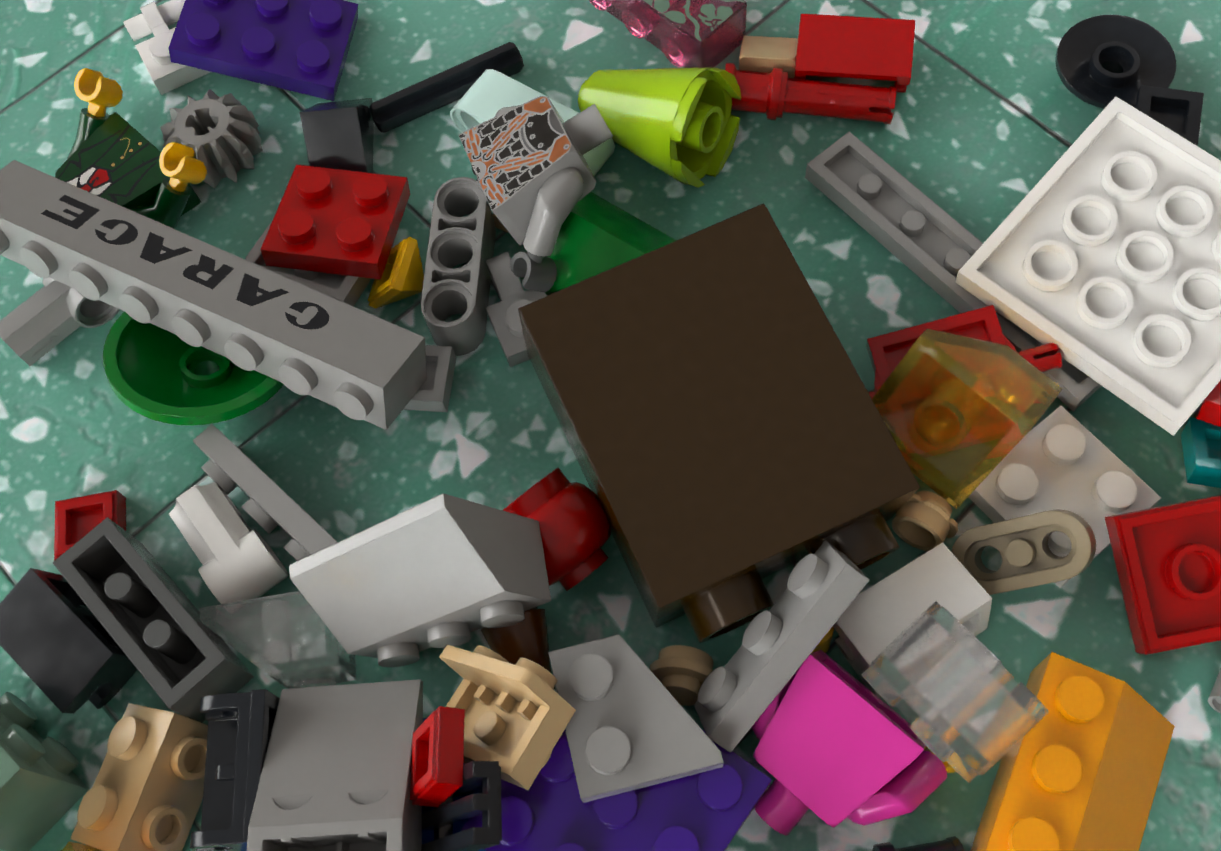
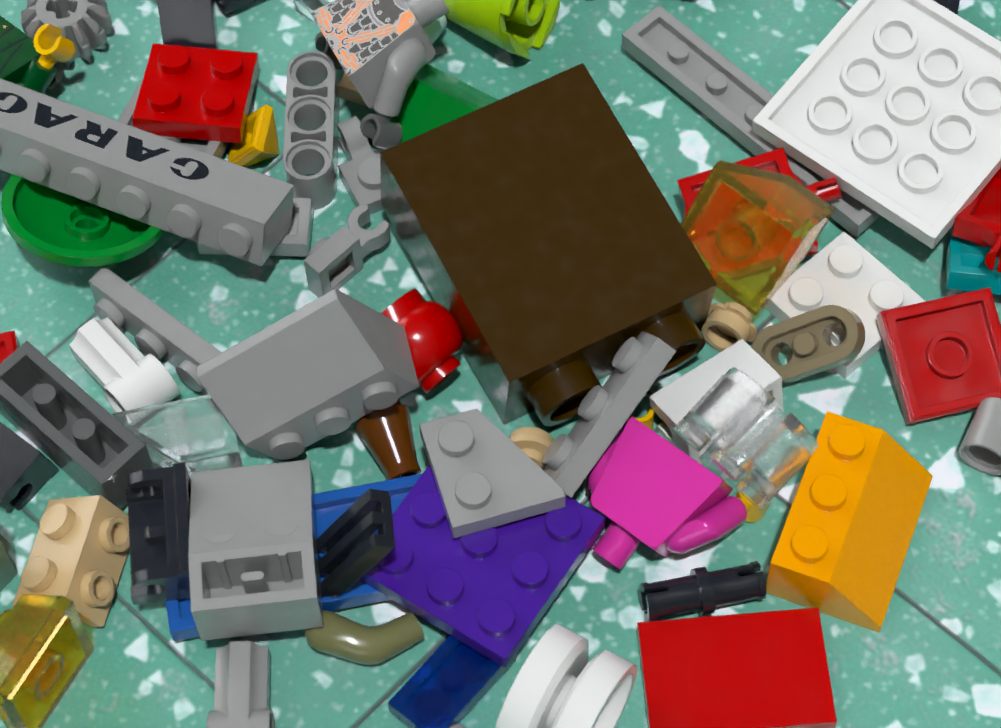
camera: 10 degrees left, 5 degrees down
red tile [410,706,465,807] -> none
tan bracket [439,645,576,790] -> none
none -> light grey plate [304,204,391,298]

